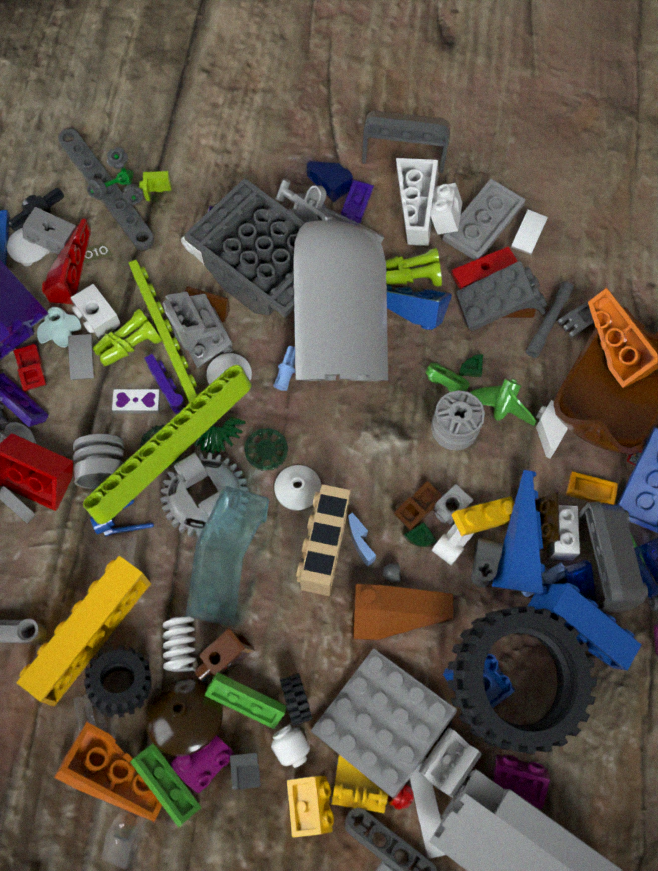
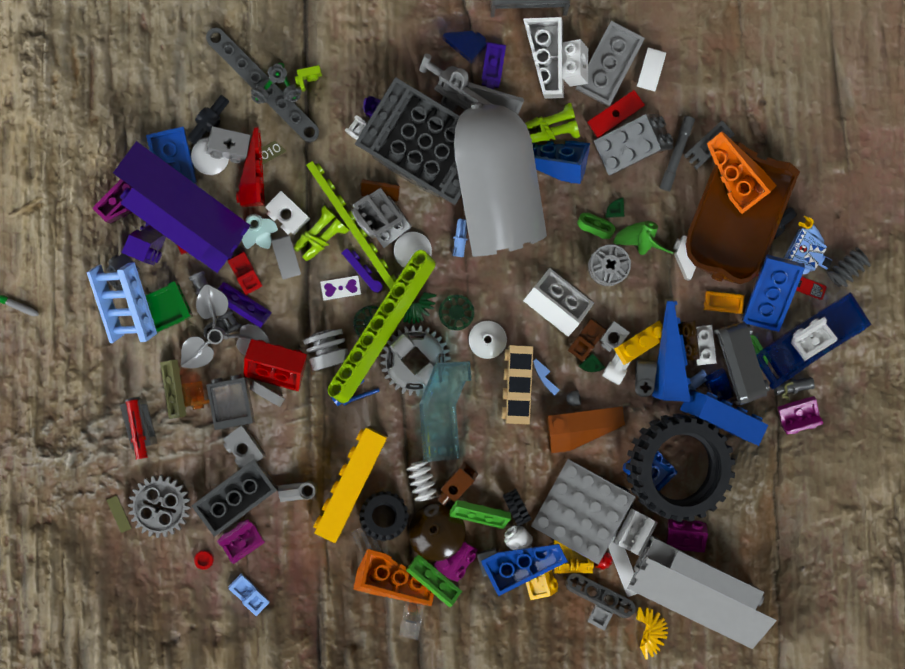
camera: 10 degrees left, 20 degrees up
none -> blue wedge [481,544,568,596]
none -> white slope [523,268,594,337]

